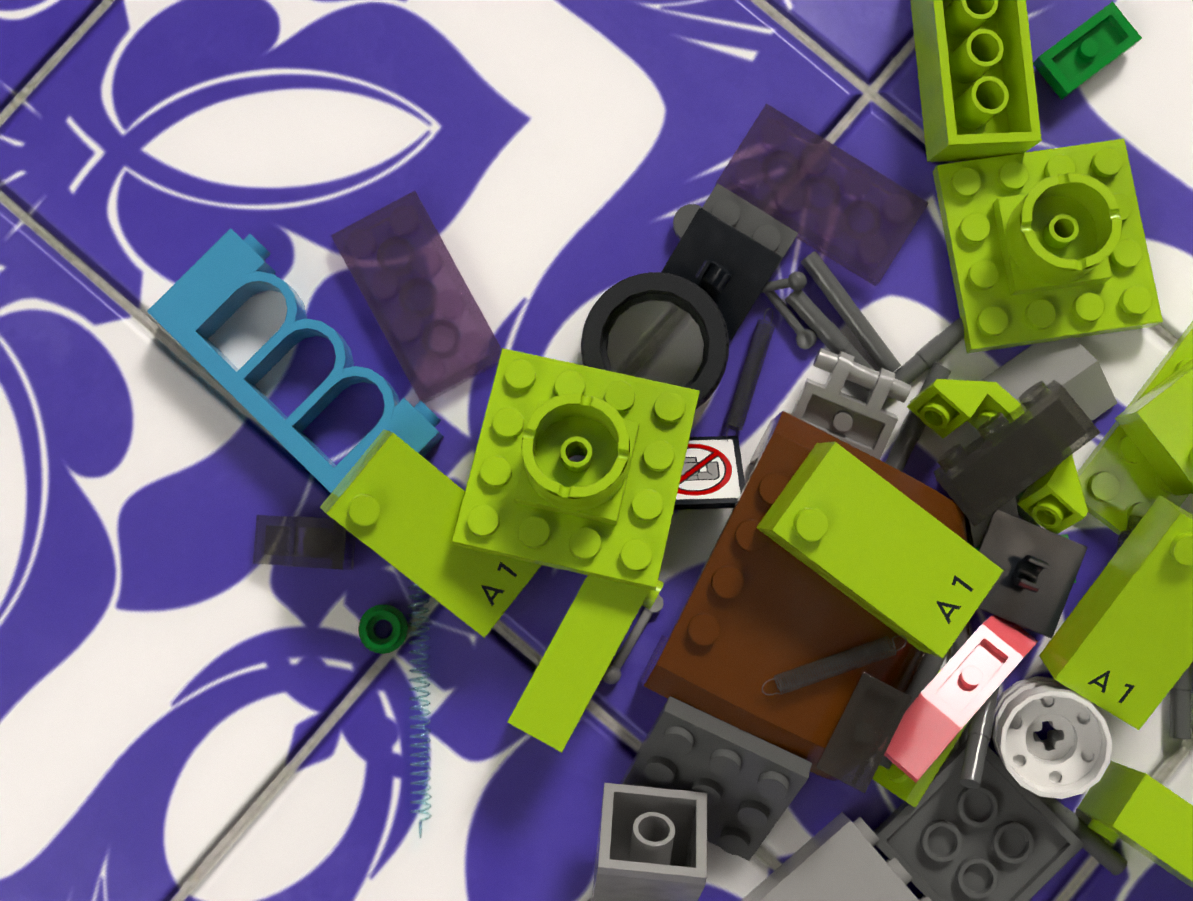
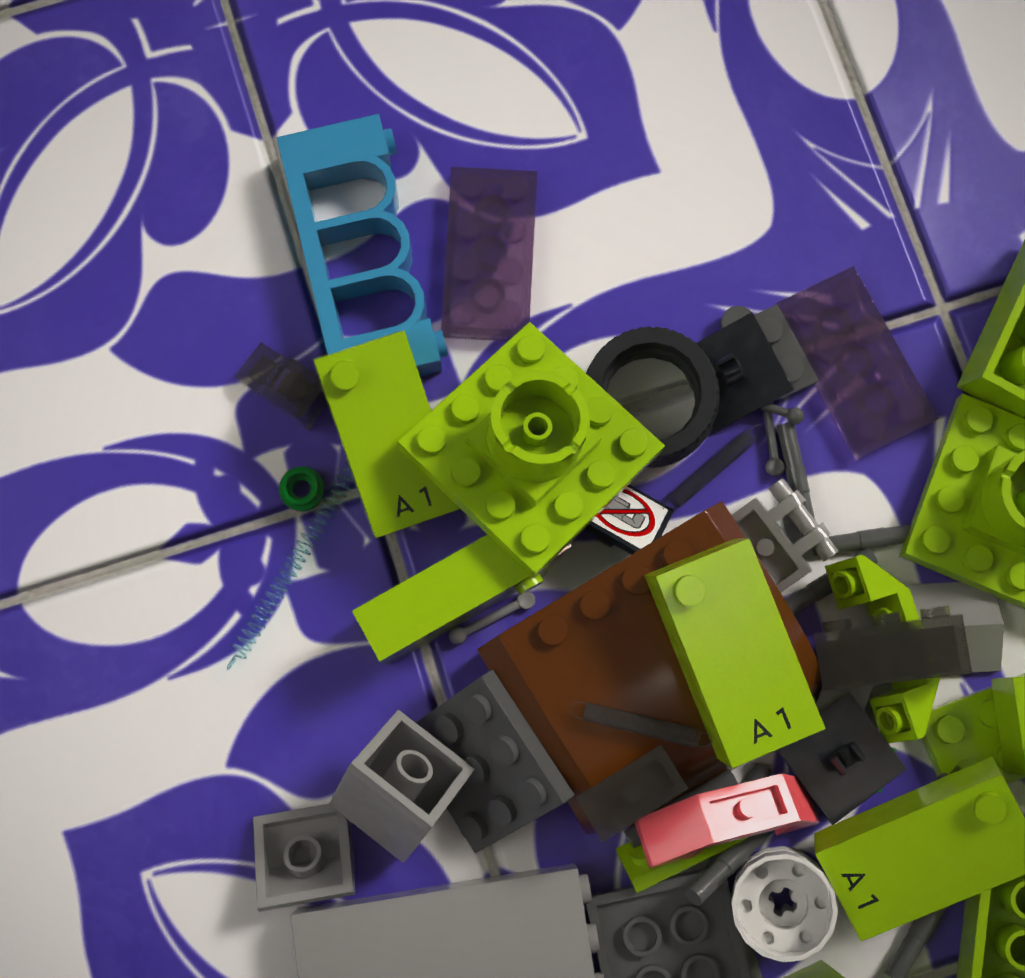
camera: 30 degrees right, 5 degrees down
dark grey bar [800,251,901,372] -> none

